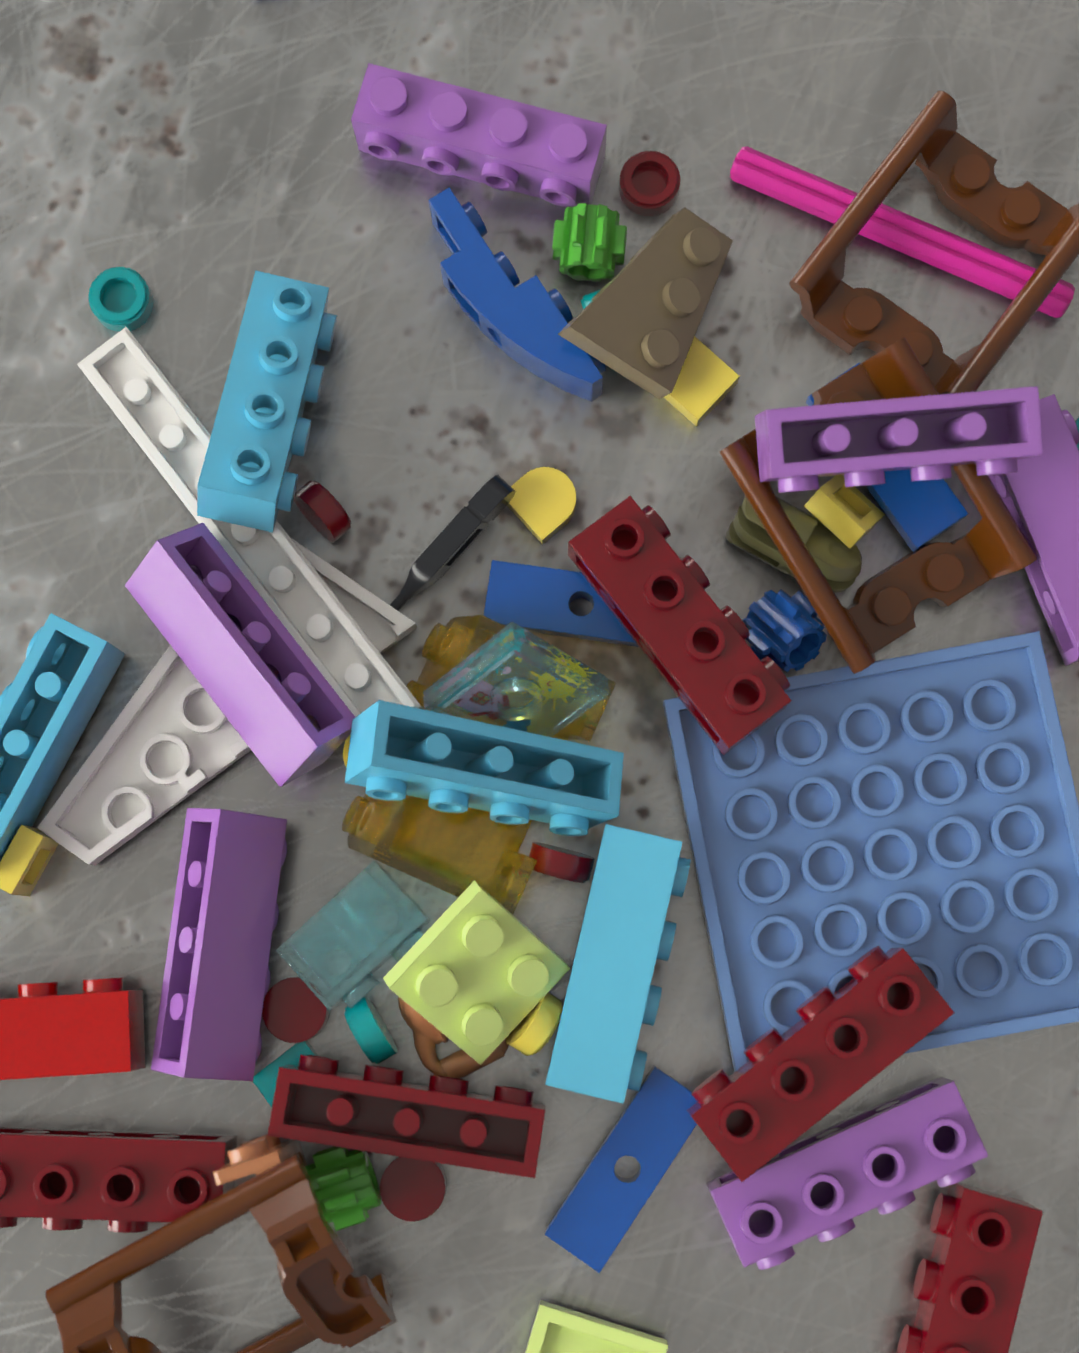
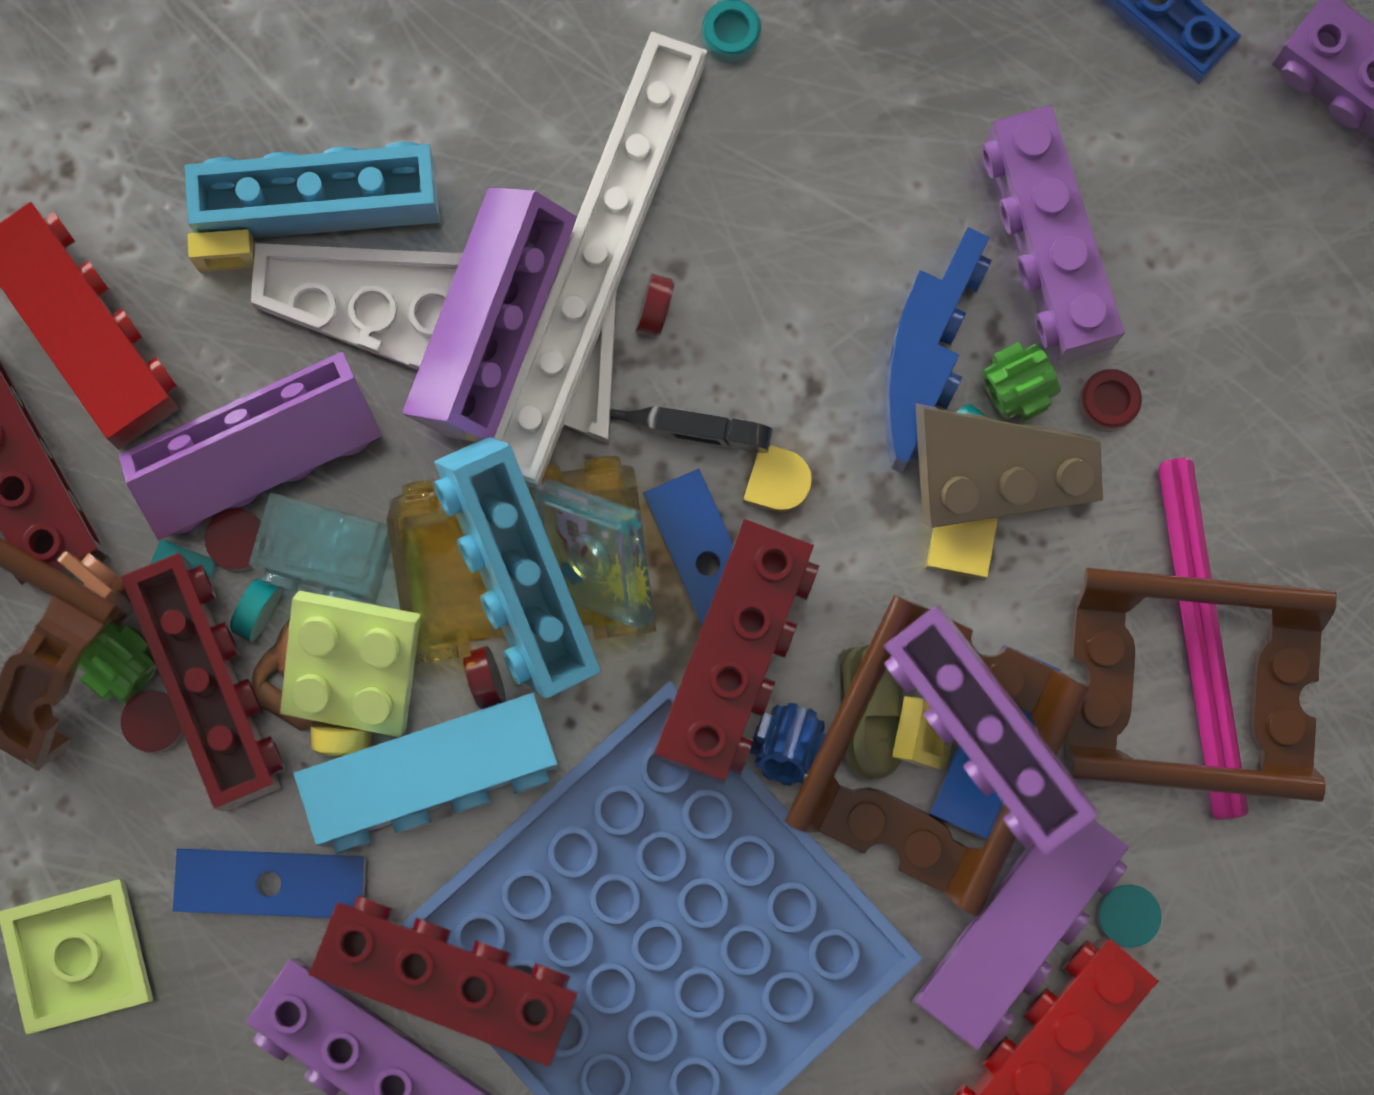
camera: 50 degrees right, 0 degrees up
medium azure brick [197,270,337,532] -> none

